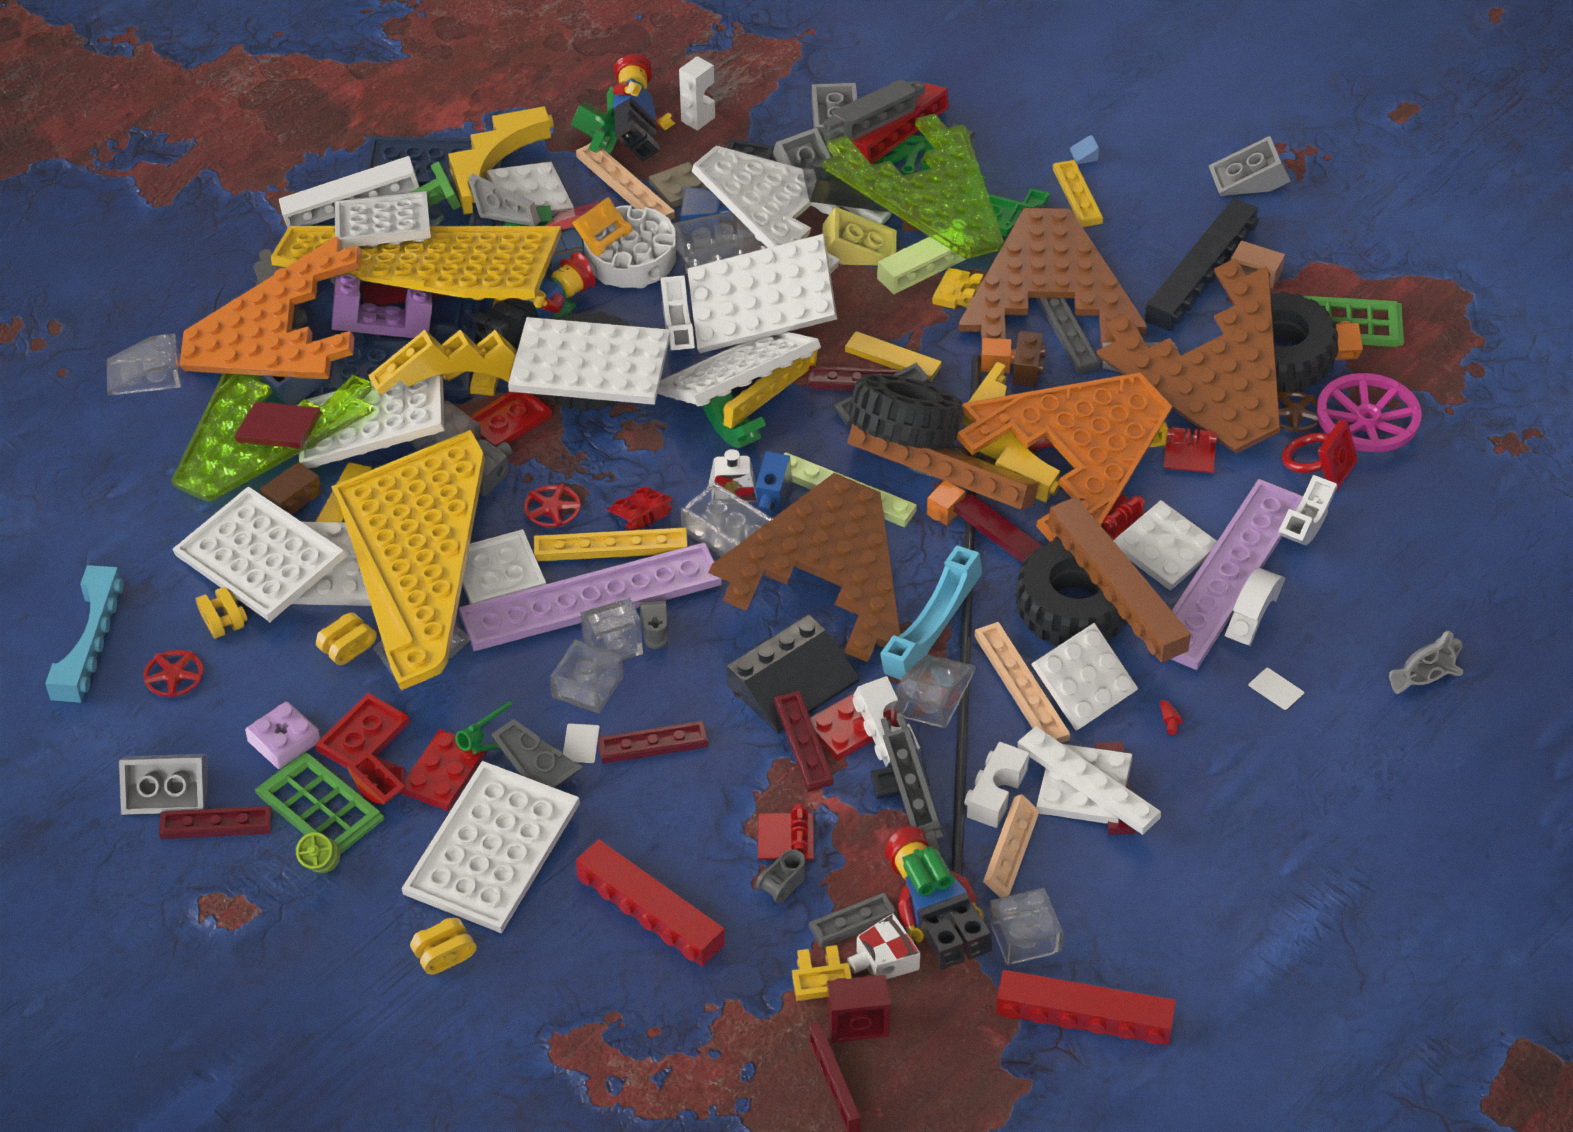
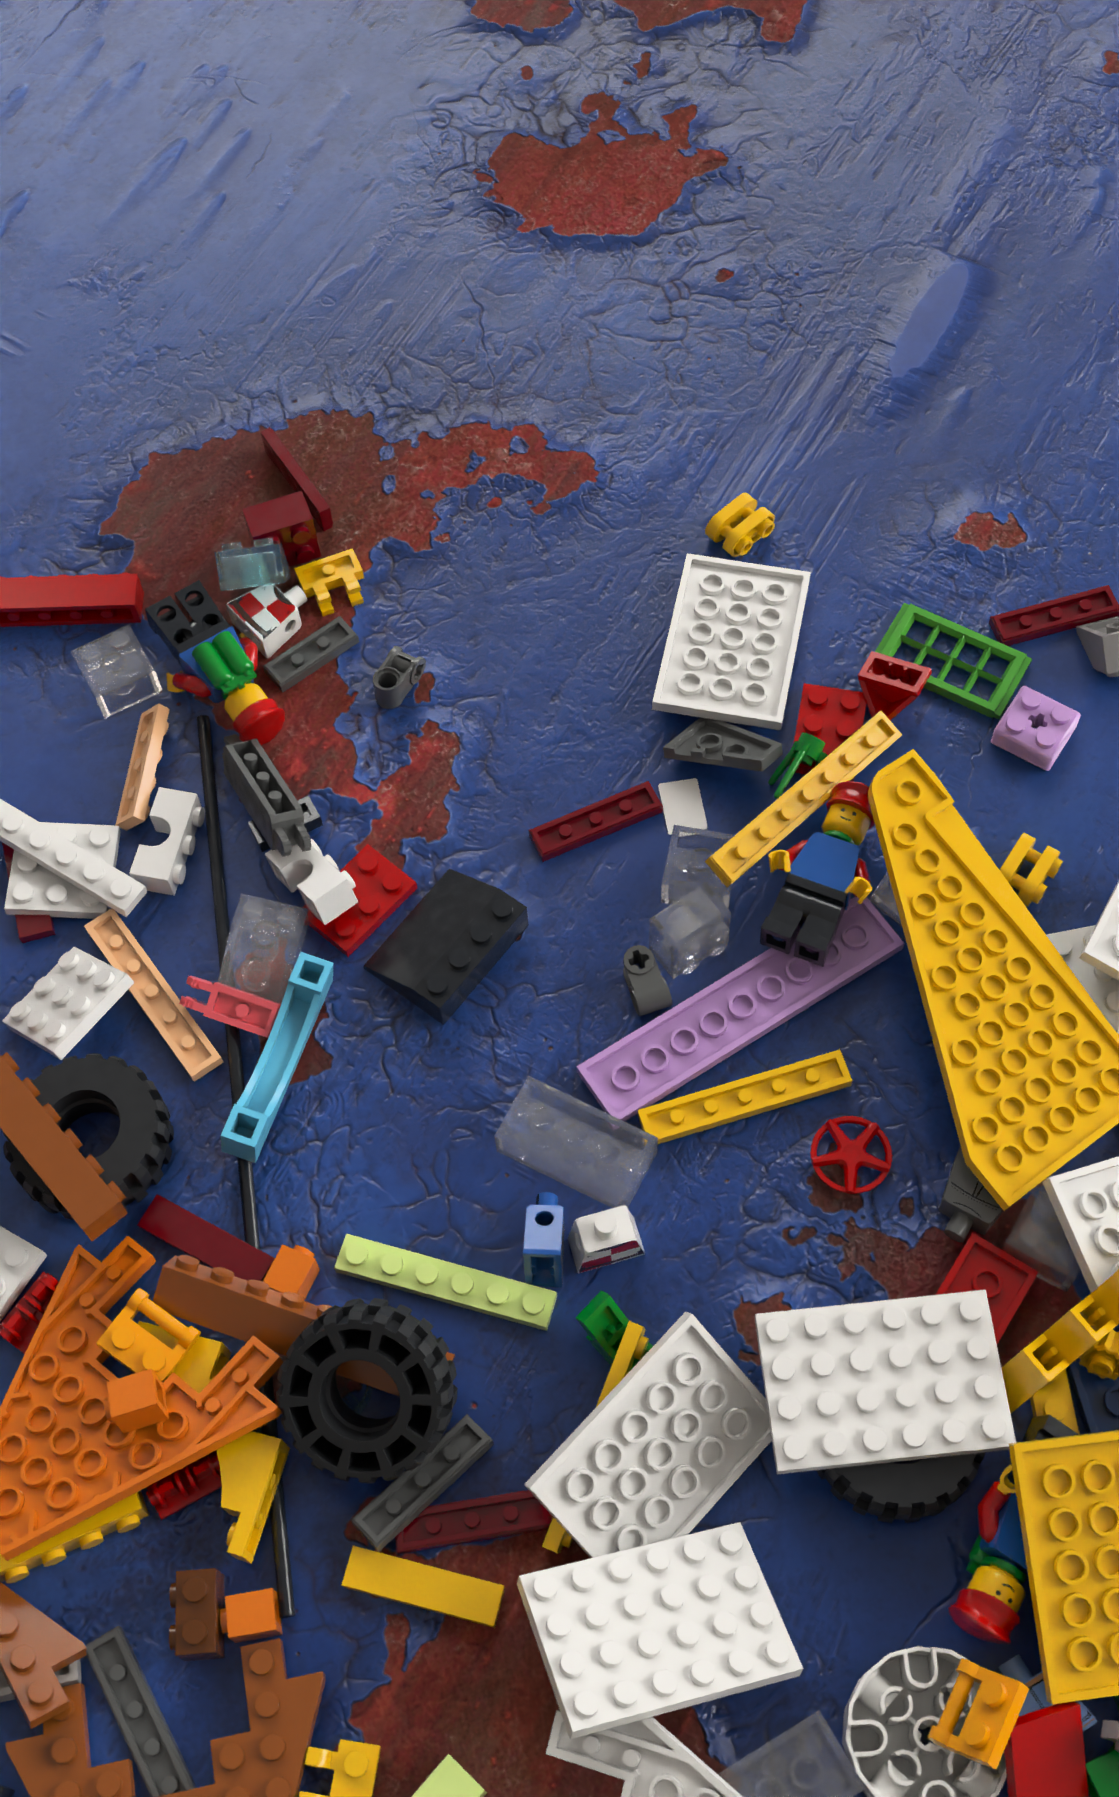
camera: 170 degrees right, 15 degrees up
lime wheel [296,832,340,873] -> none
red plate [315,693,410,768] -> none
white plate [462,529,546,604] -> none
red brick [576,839,725,966] -> none
red hinge [606,487,673,531] -> none
white arch [660,275,695,350] -> none
dark orange wing [708,473,900,662] -> none
red hinge [758,803,814,860] -> none
dark red tile [774,690,834,792] -> none
none -> light orange plate [96,1288,201,1383]
none -> orange brick [103,1368,169,1433]
none -> coral hinge [179,976,281,1038]
none -> clear light blue slope [214,538,291,591]
none -> yellow tile [705,711,902,887]
none -> piece [760,781,875,967]

